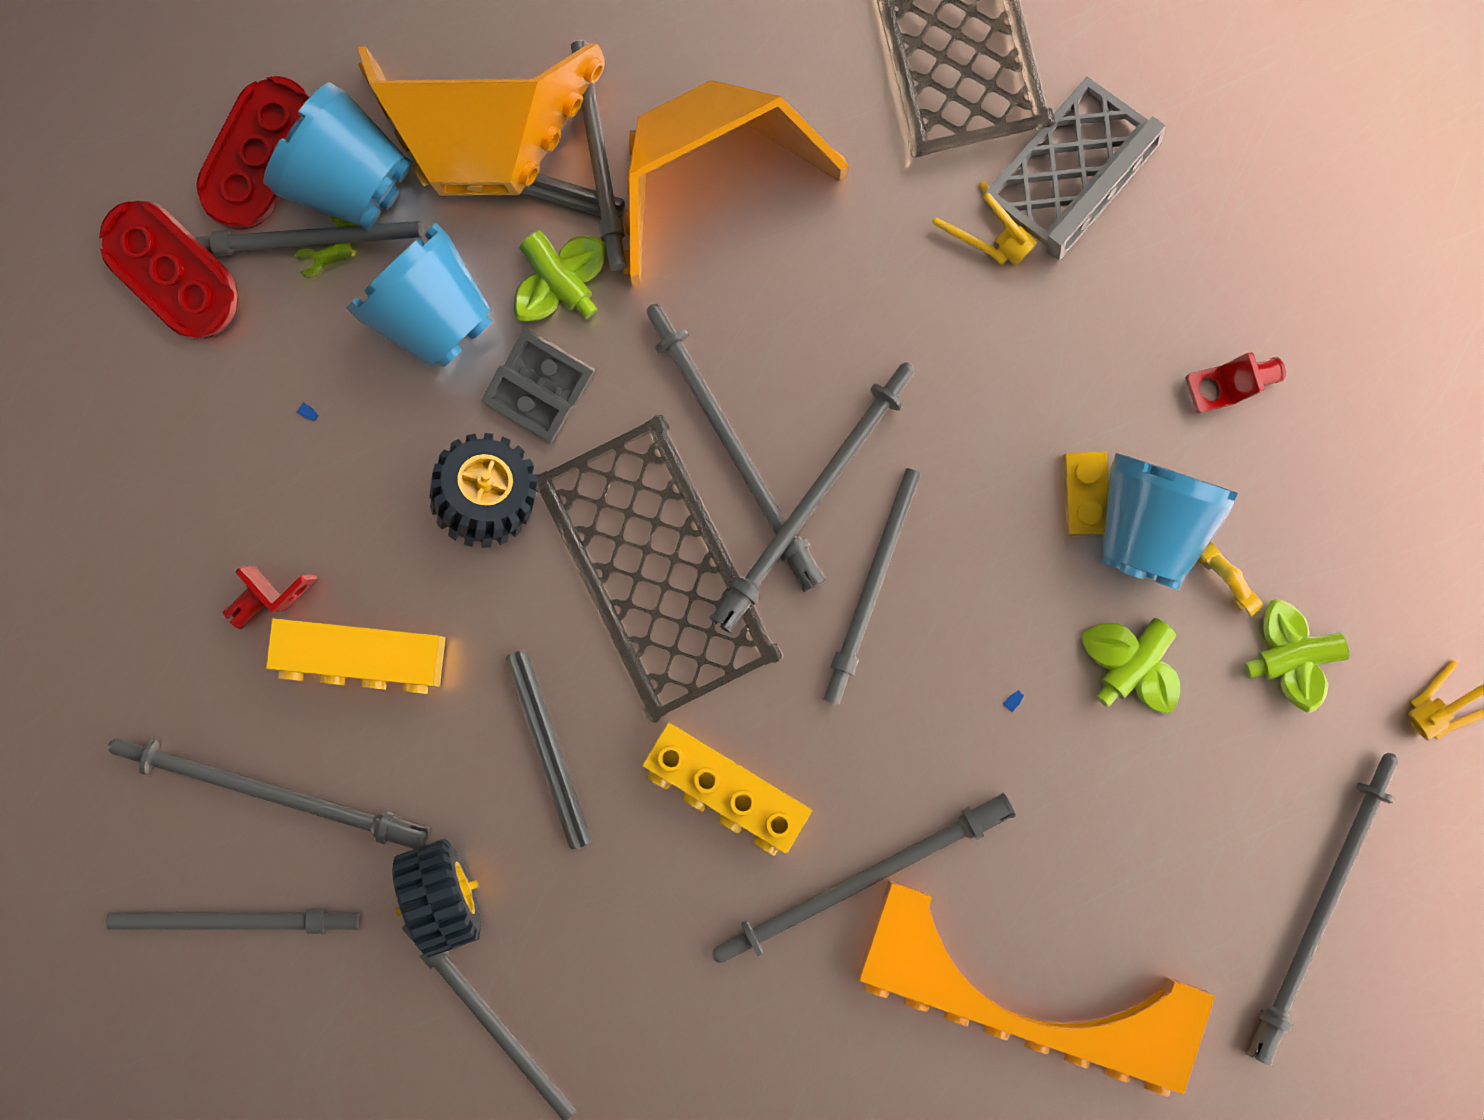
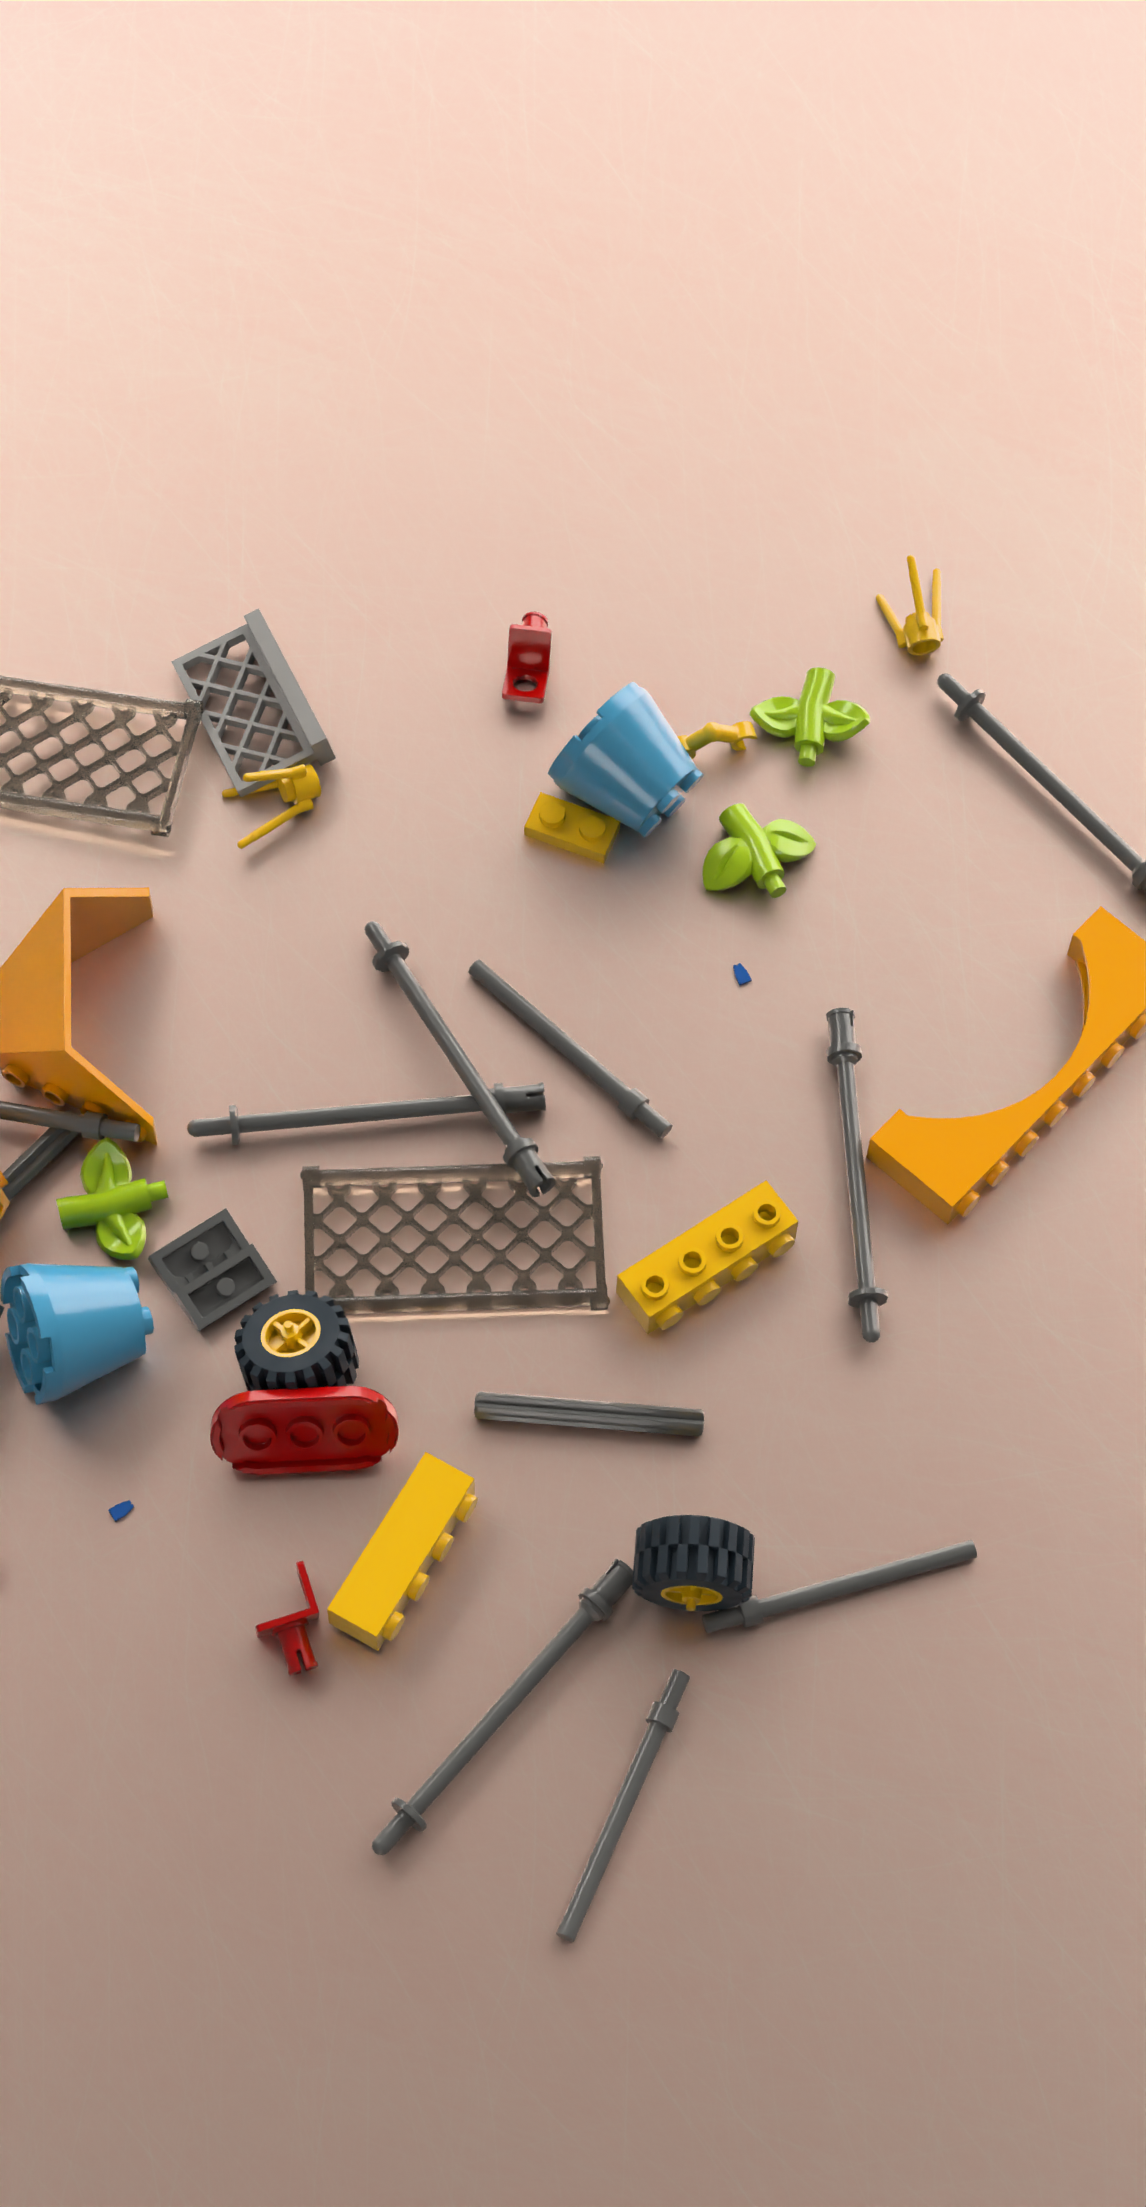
camera: 70 degrees left, 20 degrees down
none -> red tile [210,1386,399,1475]

